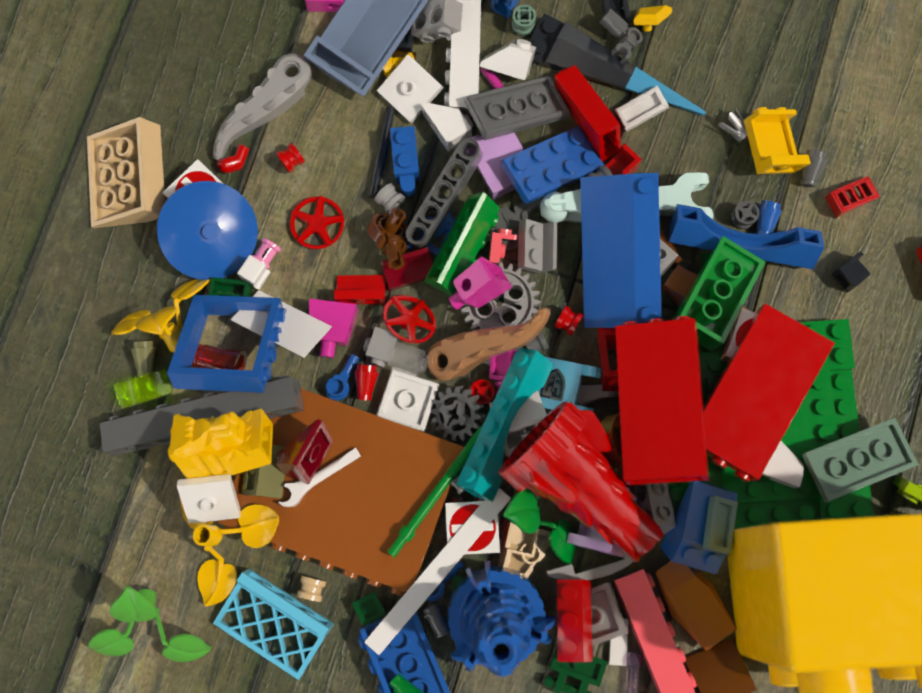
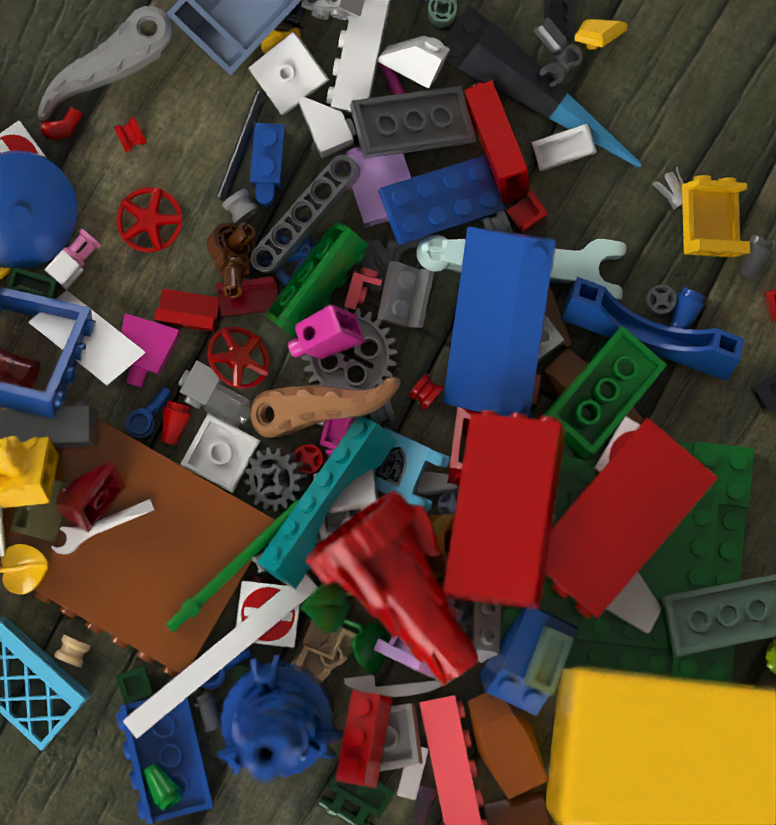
camera: 10 degrees right, 5 degrees up
none -> sand blue wheel [437,491,459,515]

